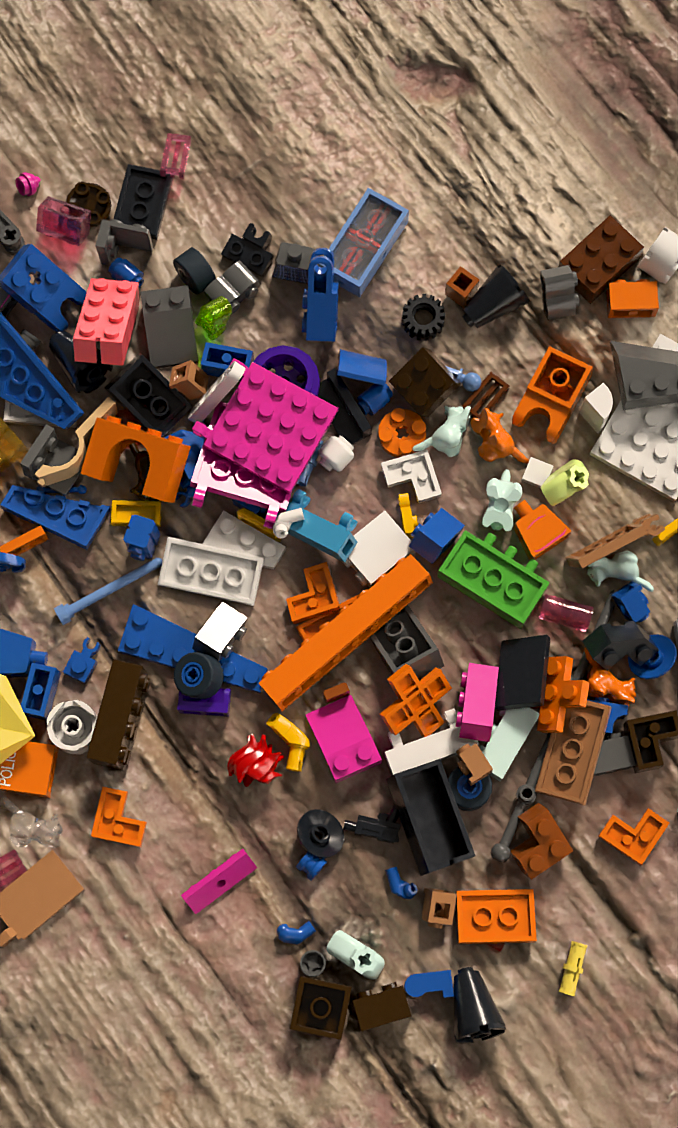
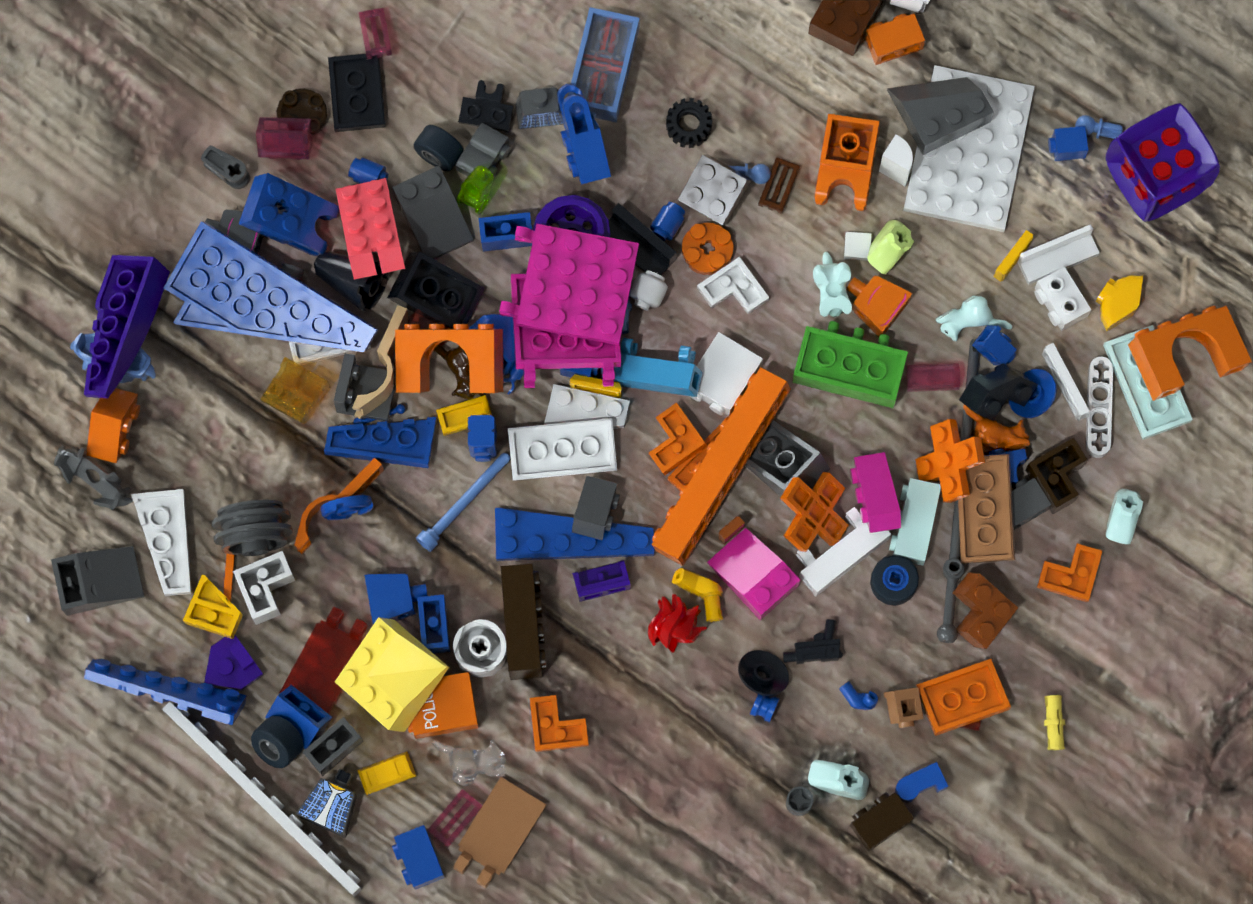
camera: 20 degrees left, 0 degrees up
dark pink plate [15,172,41,196] -> none
blue plate [63,637,101,684] -> none
dark grey bracket [95,219,153,266] -> none
medium nougat brick [169,360,209,400] -> none
black wheel [174,652,223,699] -> none
dark pink tile [181,849,257,914] -> none
white beam [188,361,245,423] -> none
white arm [273,508,304,539] -> none
blue arm [276,921,316,945] -> none
dark brown brick [290,976,352,1040] -> none
blue slope [336,349,387,386] -> none
black piece [386,759,476,876] -> none
yellow plate [398,493,418,539] -> none
blue brick [409,508,465,564] -> none
light aqua animal [412,406,471,457] -> none
dark orange brick [445,266,480,308] -> none
black cone [454,967,506,1044] -> none
medium nougat brick [456,743,493,786] -> none
black cone [462,264,530,328] -> none
orange animal [470,408,529,464] -> none
black tile [495,634,550,711] -> none
dark grey brick [540,265,580,320] -> none
medium nougat tile [565,514,665,568] -> none

